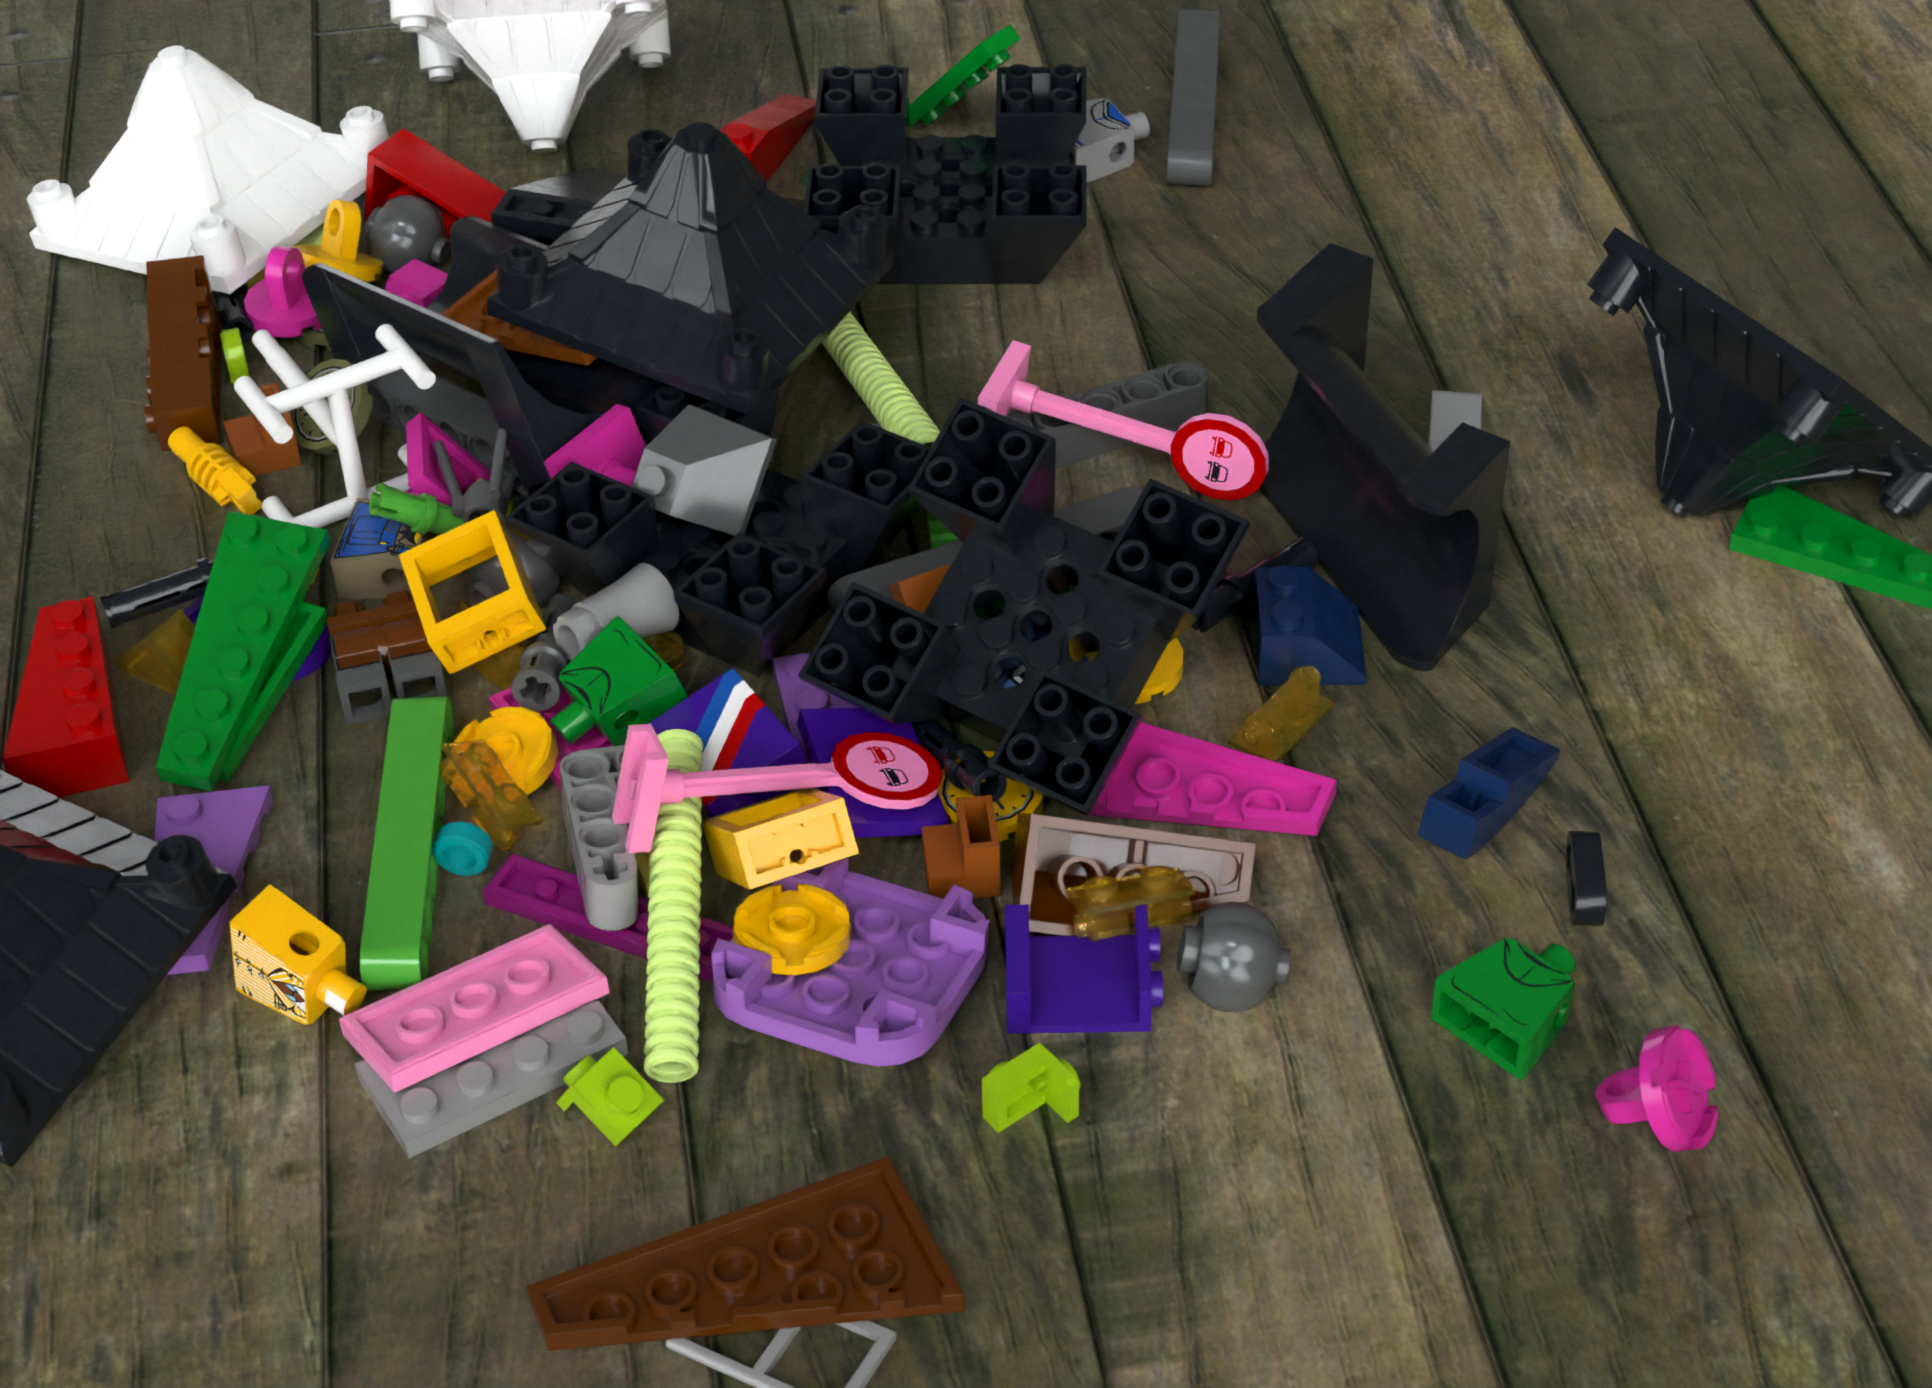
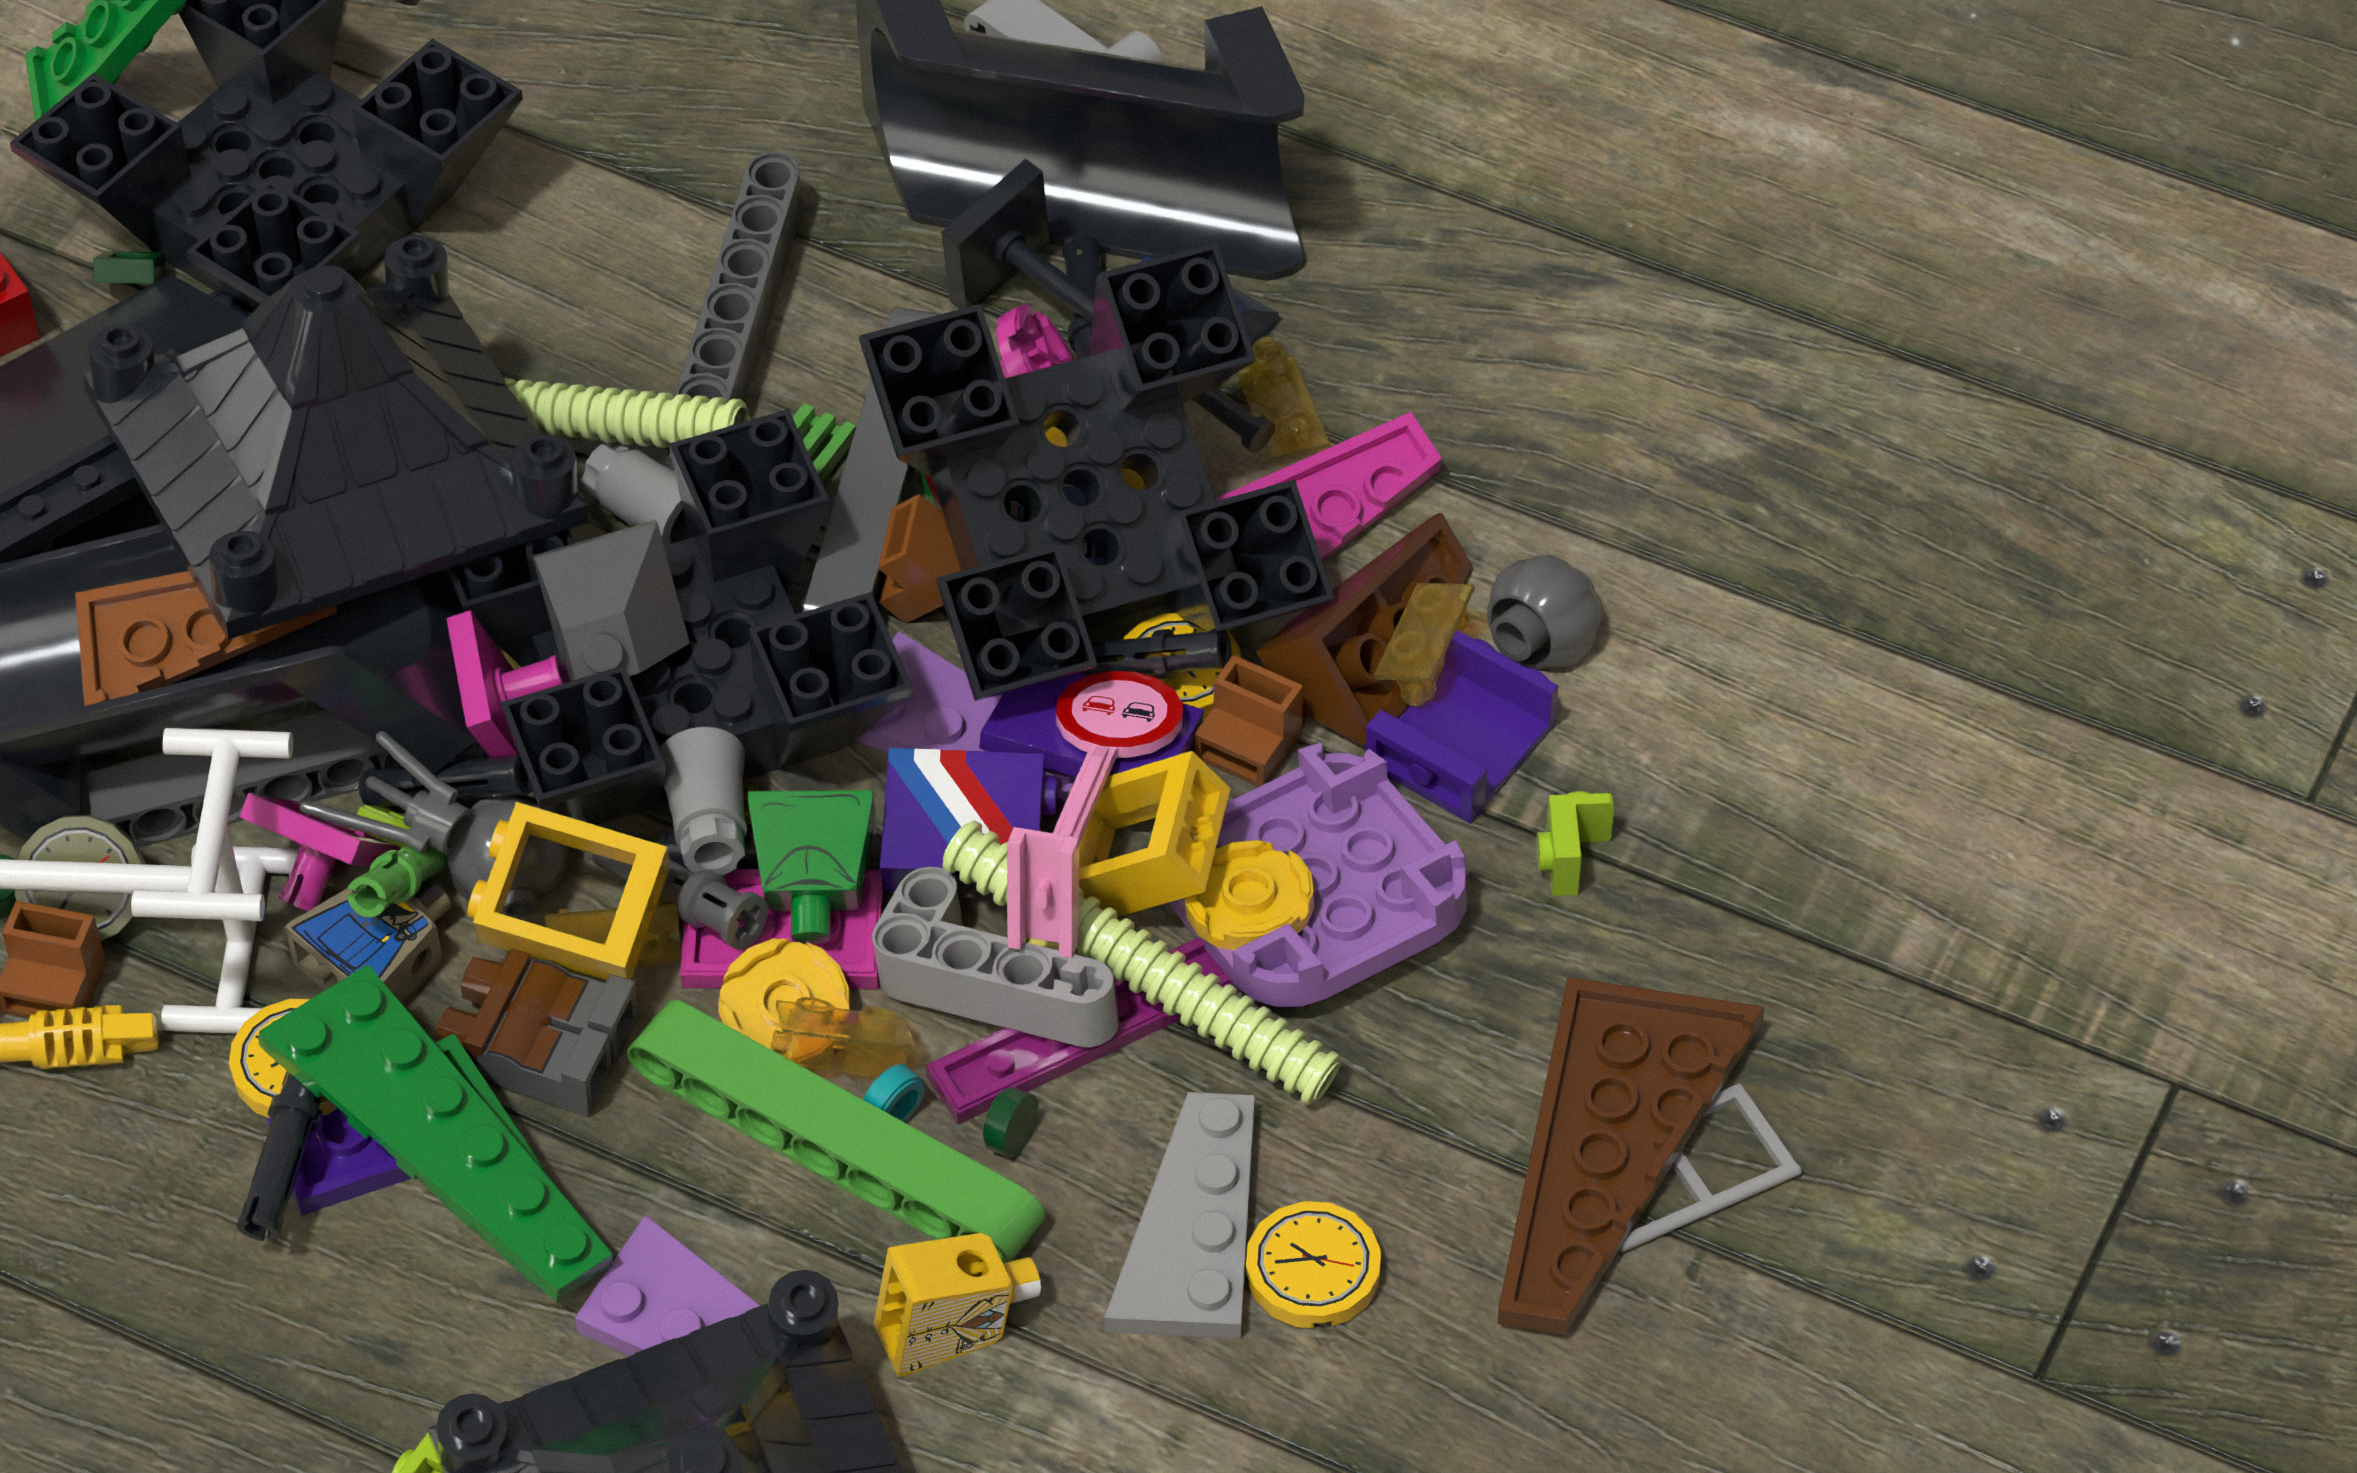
camera: 55 degrees left, 10 degrees up
red wedge [3,597,130,798] -> none
clear yellow slope [115,609,195,696] -> none
bright pink tile [339,924,610,1093] -> none
lime bracket [556,1047,664,1147] -> none
bright pink piece [978,340,1269,501] -> none
dark blue slope [1417,727,1561,859] -> none
green torso [1430,938,1575,1080] -> none
black beam [1565,831,1606,926] -> none
dark pink tile [1595,1025,1718,1152] -> none
none -> black tile [941,158,1275,453]
none -> dark green tile [983,1087,1039,1158]
none -> yellow tile [1246,1201,1381,1328]

